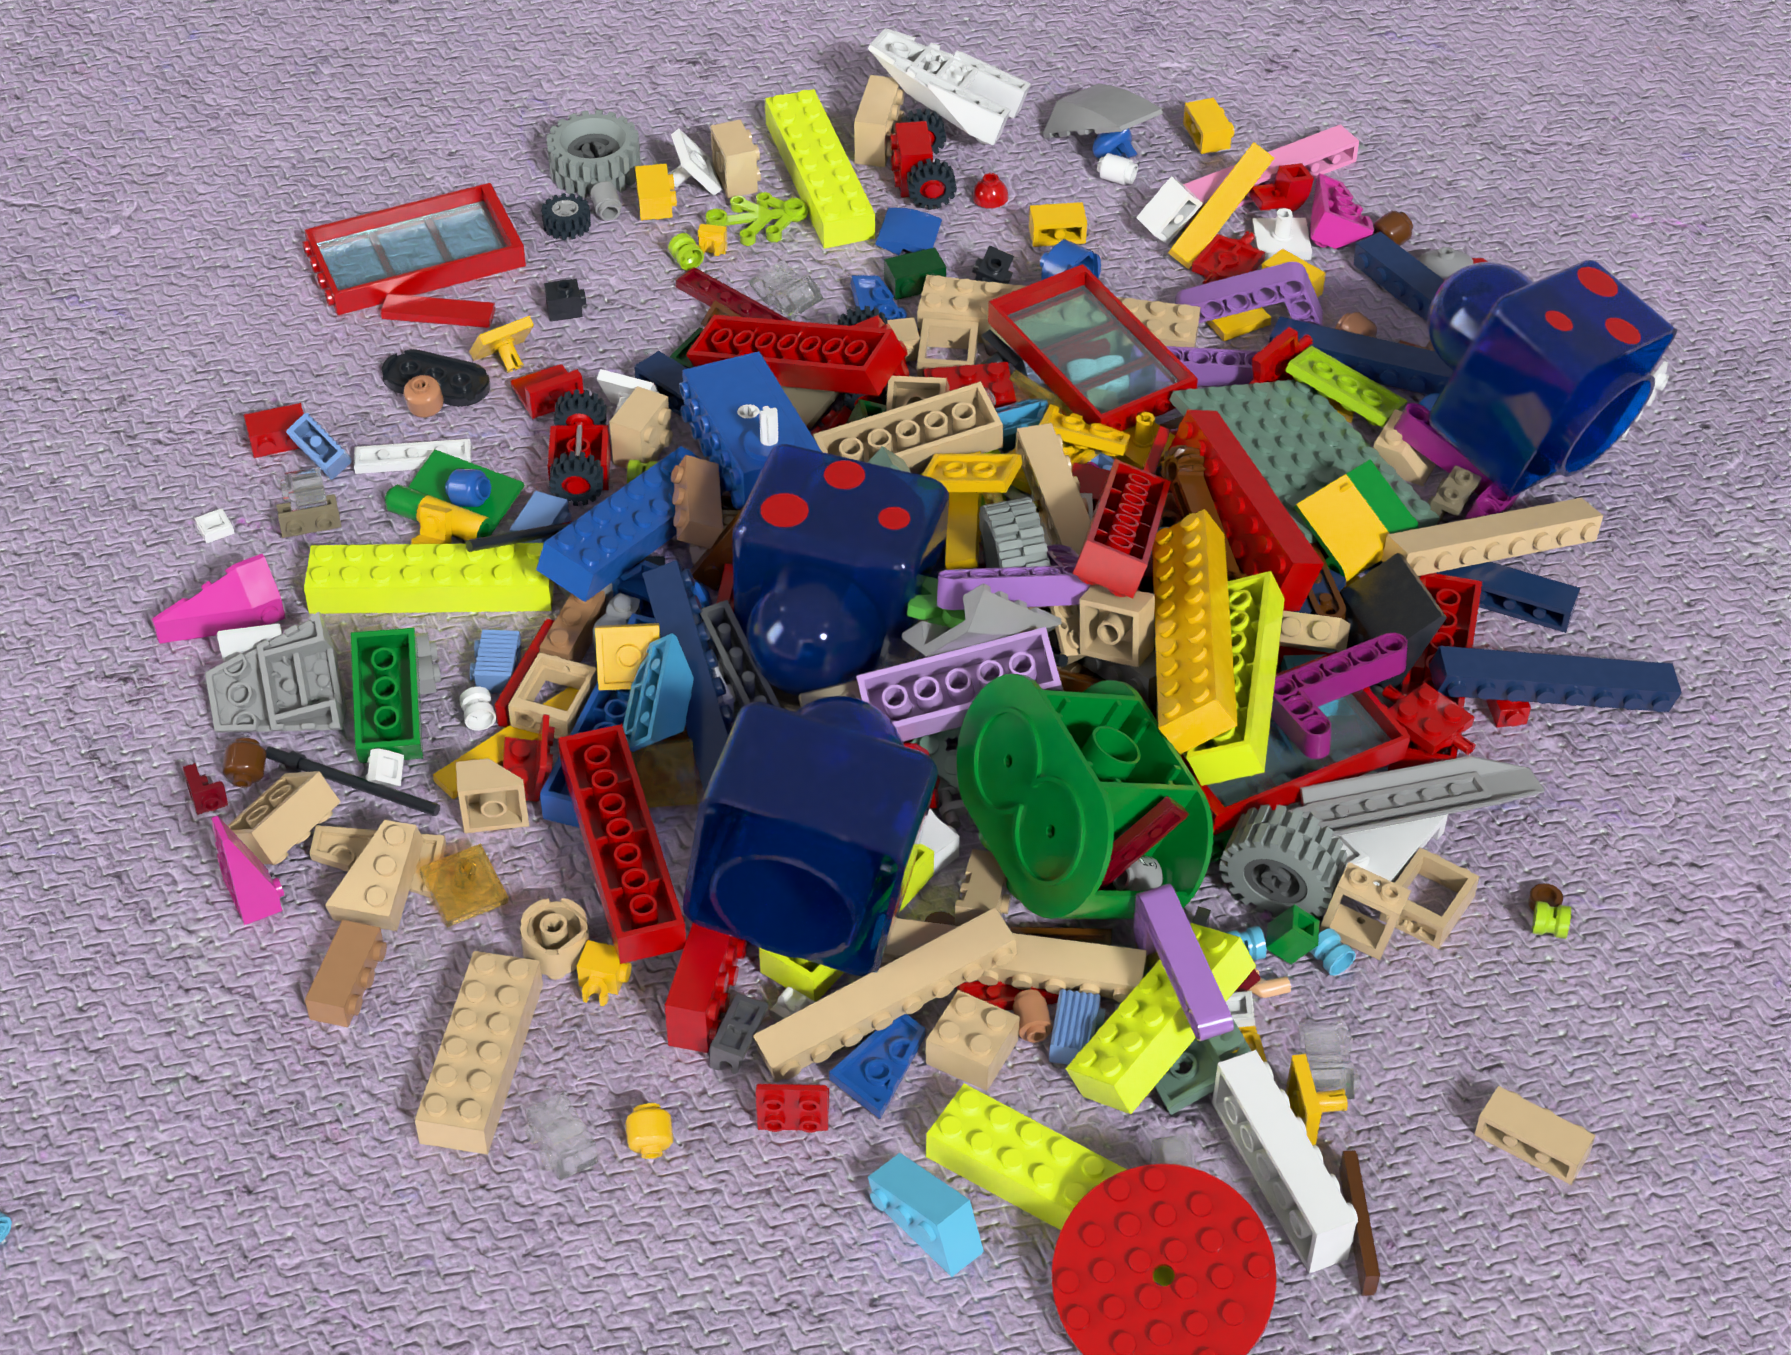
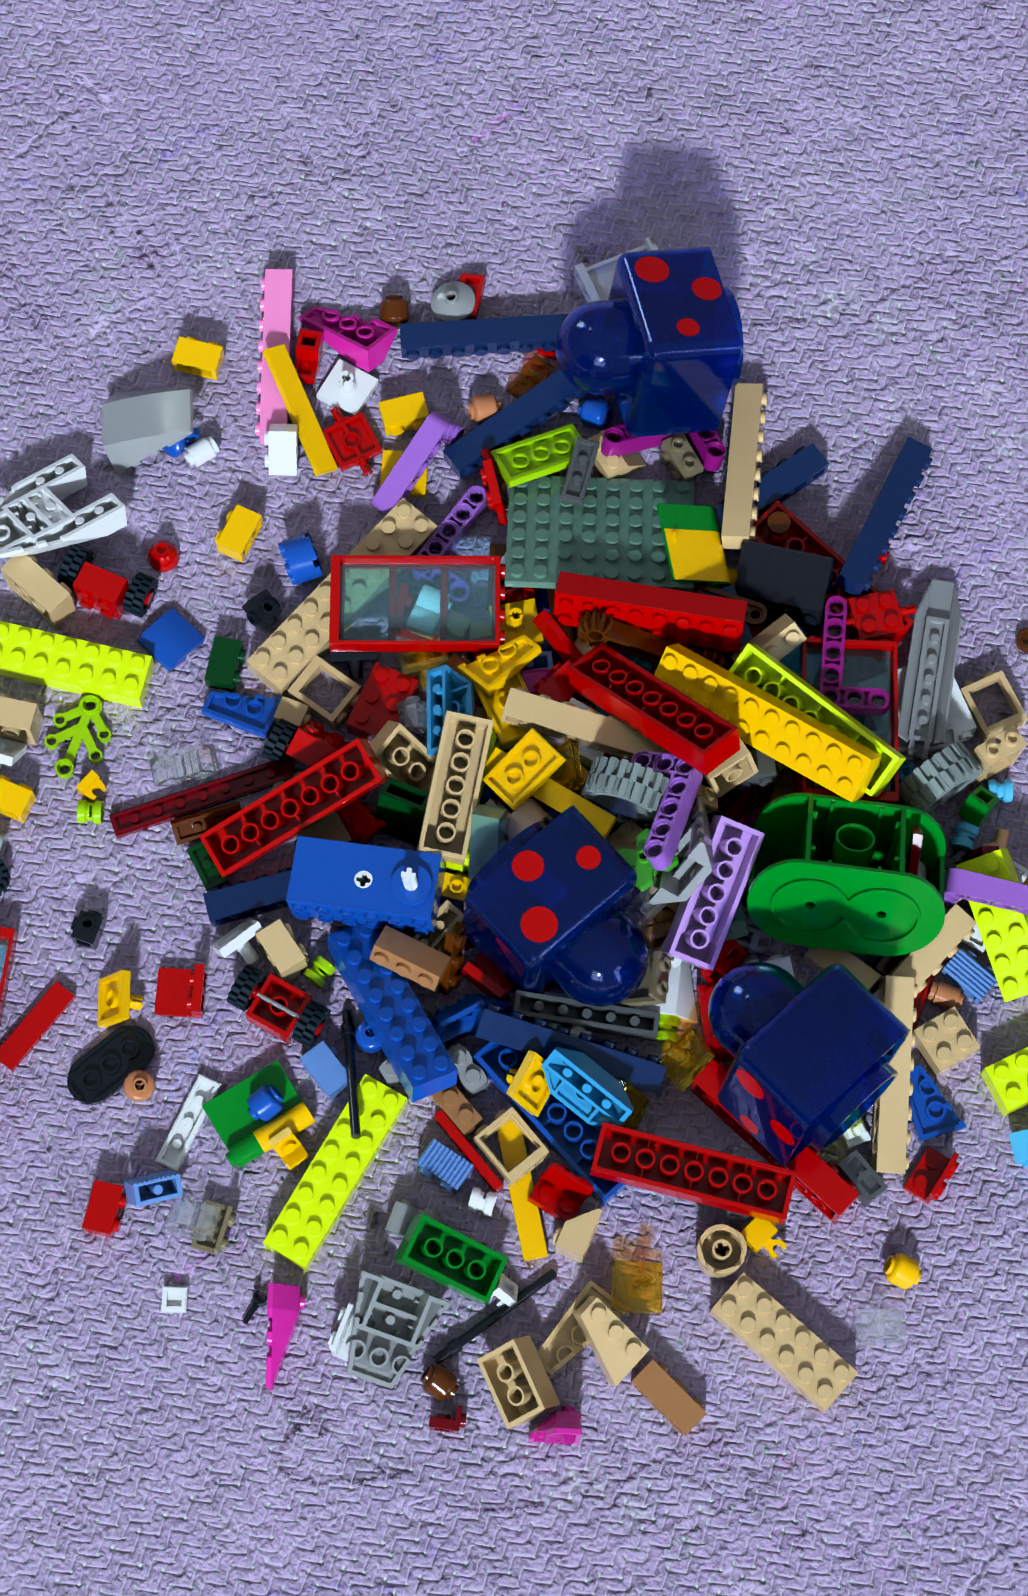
camera: 60 degrees left, 25 degrees up
none -> dark grey tile [560,437,600,506]
none -> reddish brown tile [767,511,791,536]

